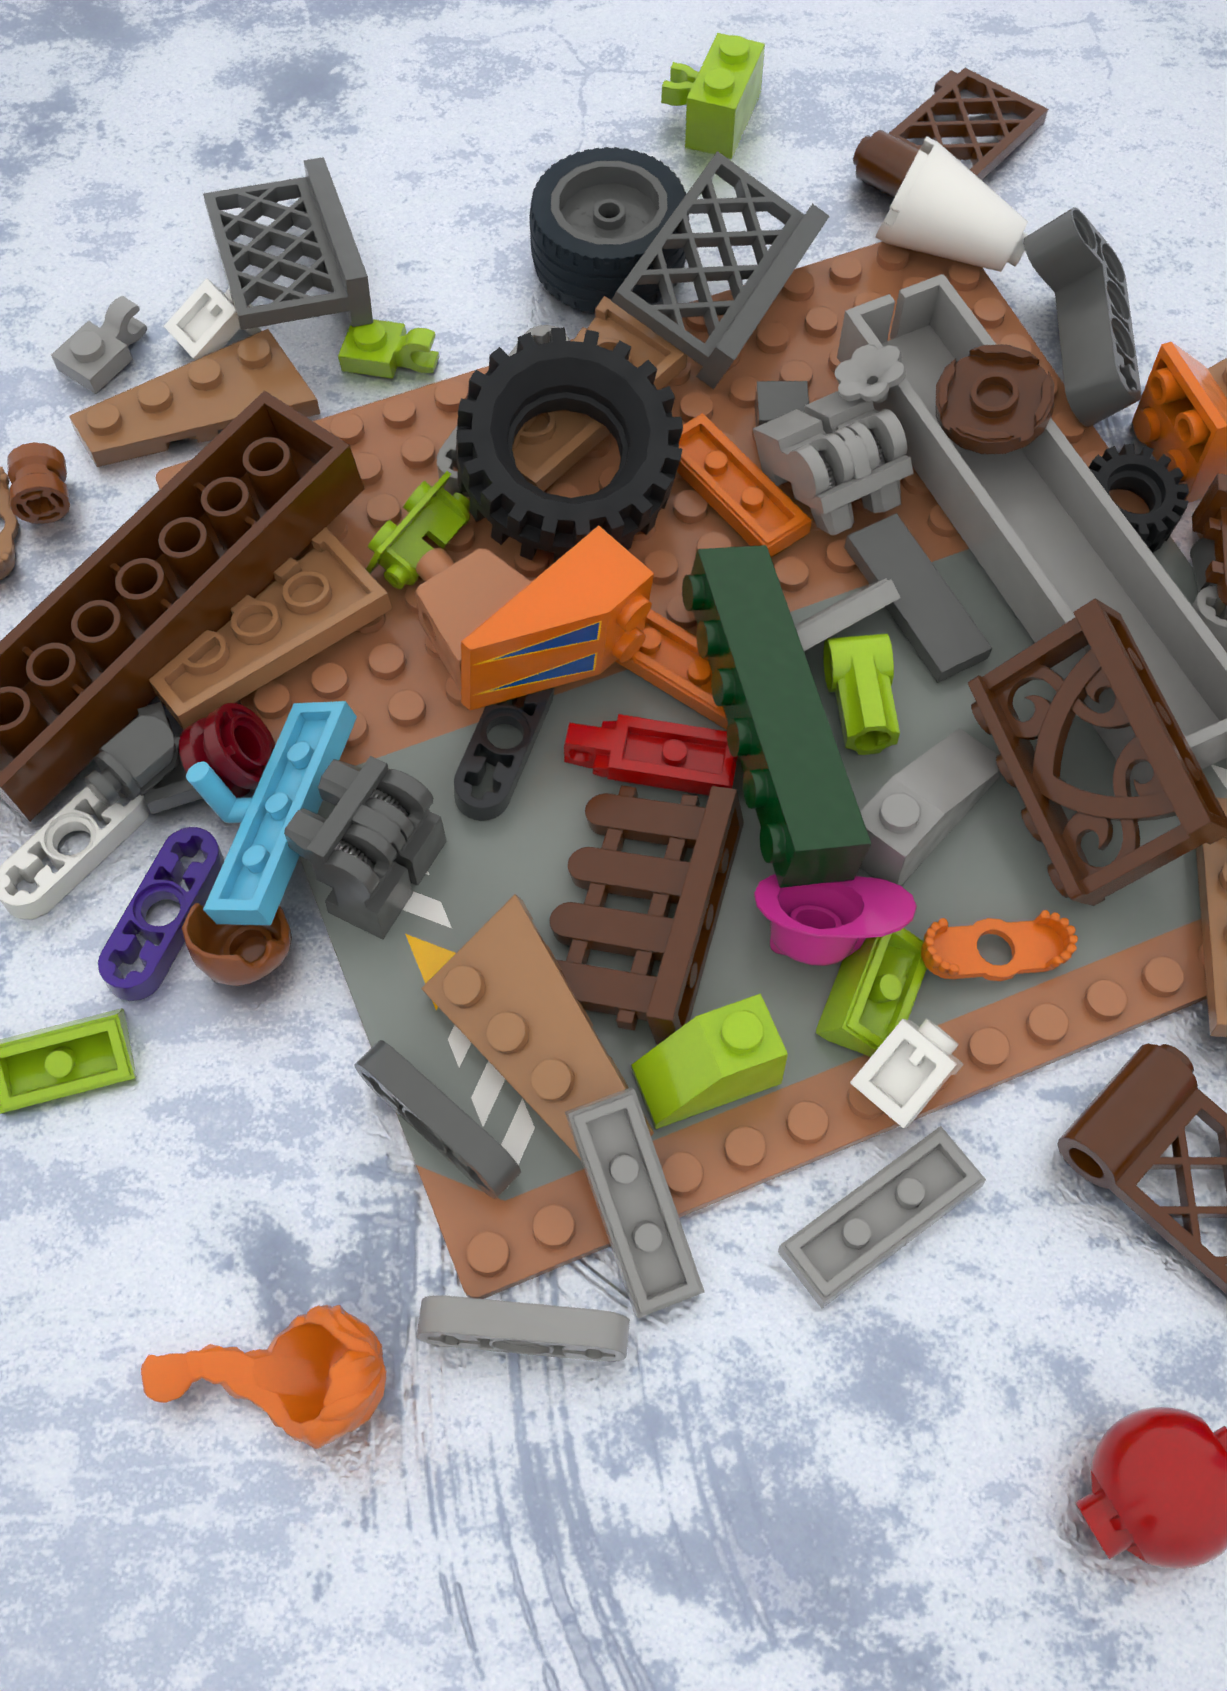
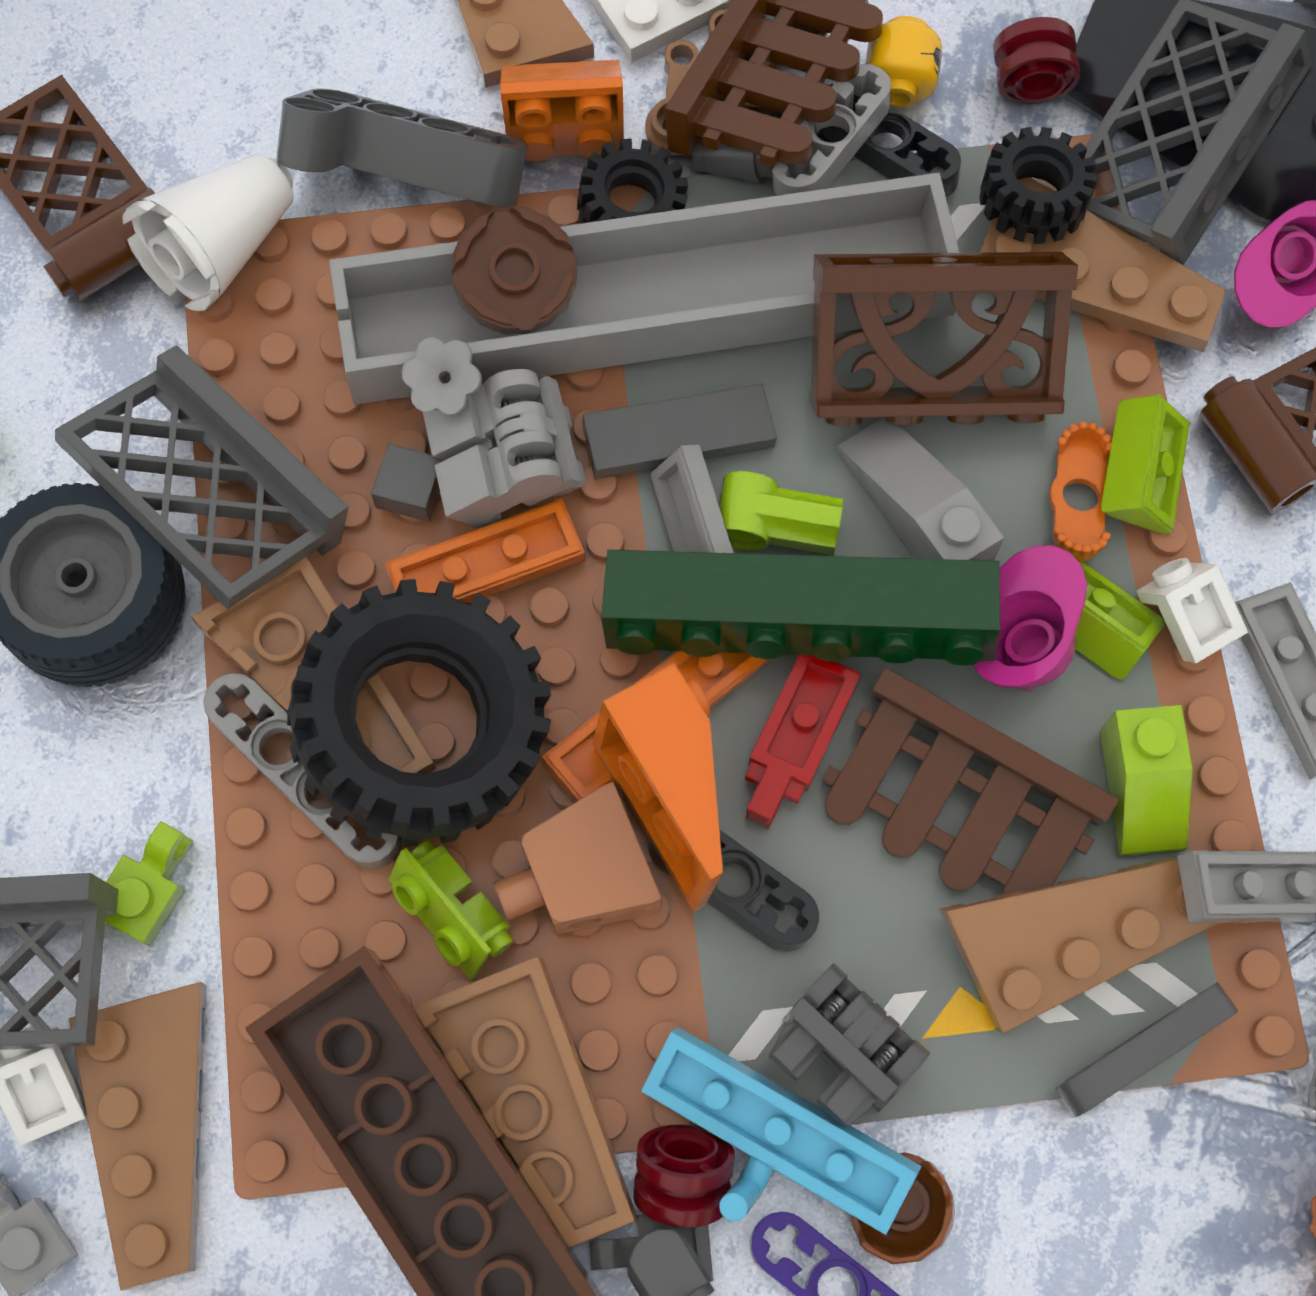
camera: 75 degrees left, 10 degrees up
none -> lime slope [1101,394,1190,535]

